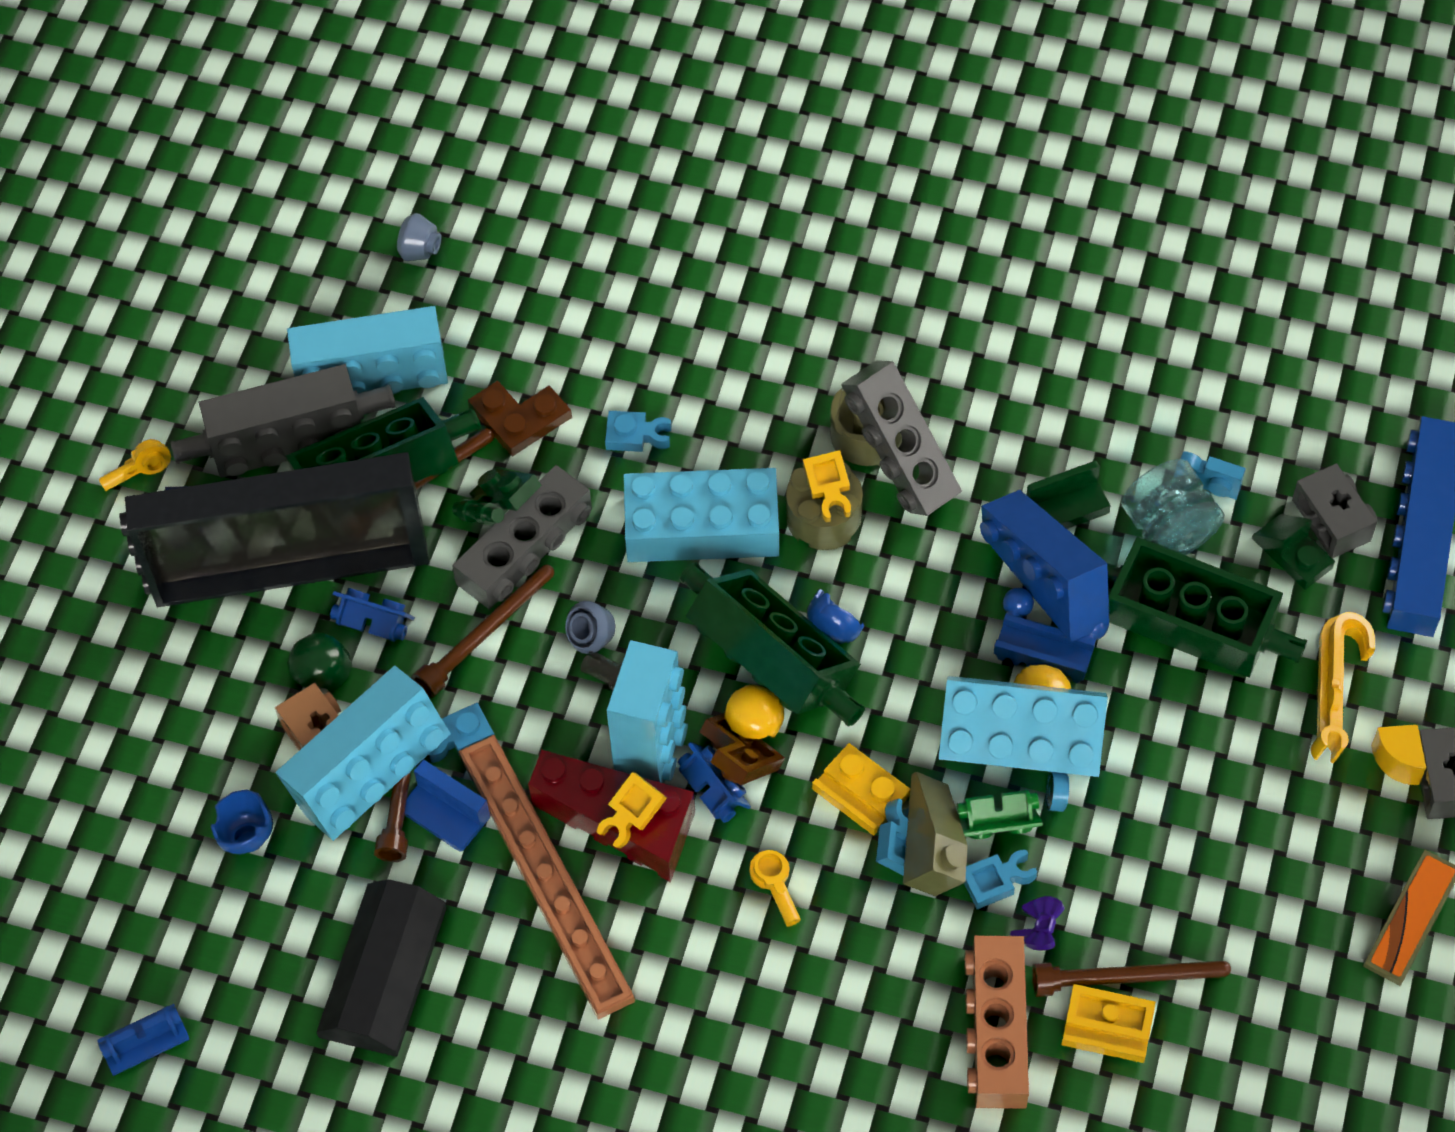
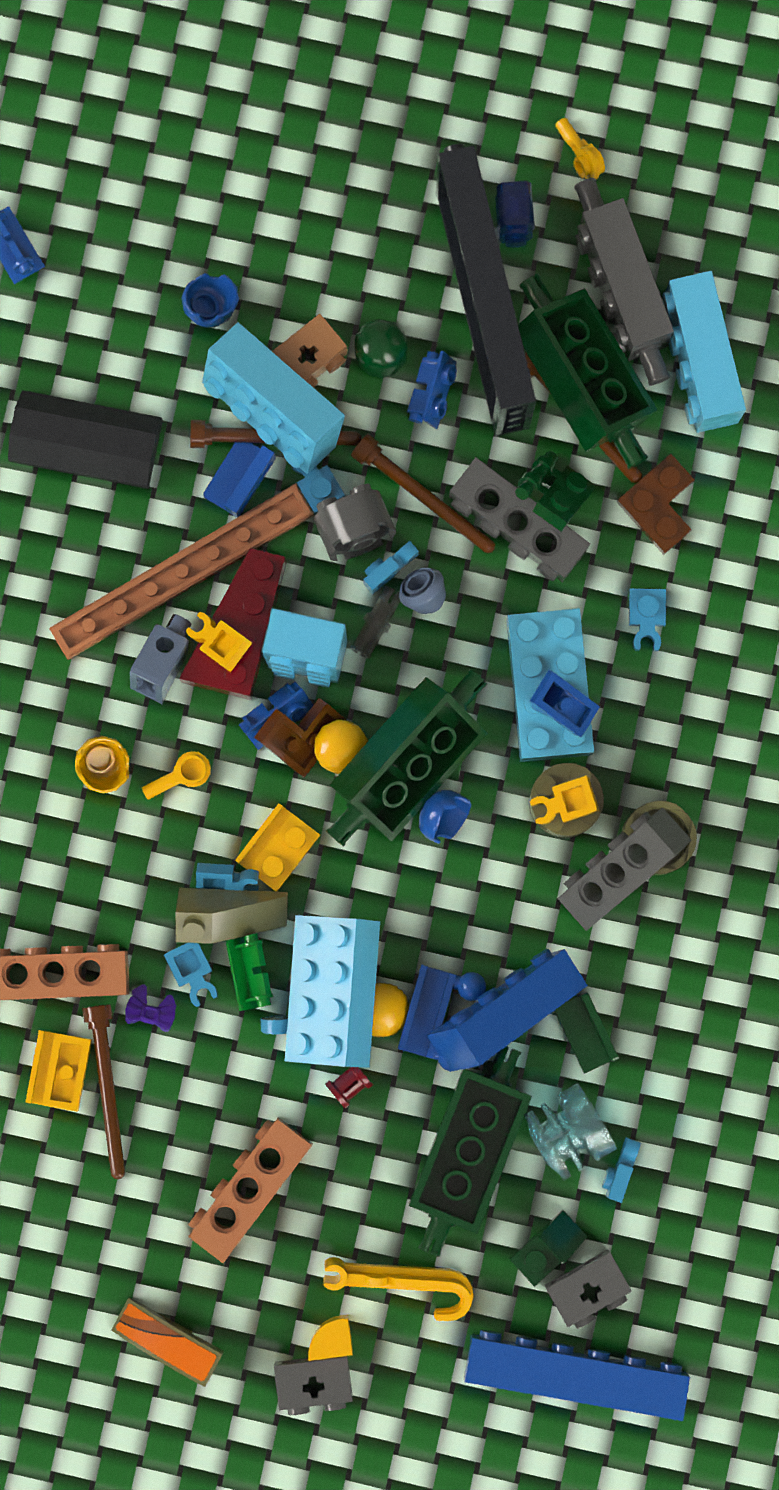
camera: 85 degrees right, 25 degrees up
none -> yellow hair [75,736,129,794]
none -> sand blue torso [129,614,192,704]
none -> nougat brick [188,1117,313,1263]
none -> dark grey brick [314,483,396,561]
none -> dark red bush [325,1067,373,1109]
none -> dark azure plate [363,541,419,595]
none -> blue slope [530,670,600,737]

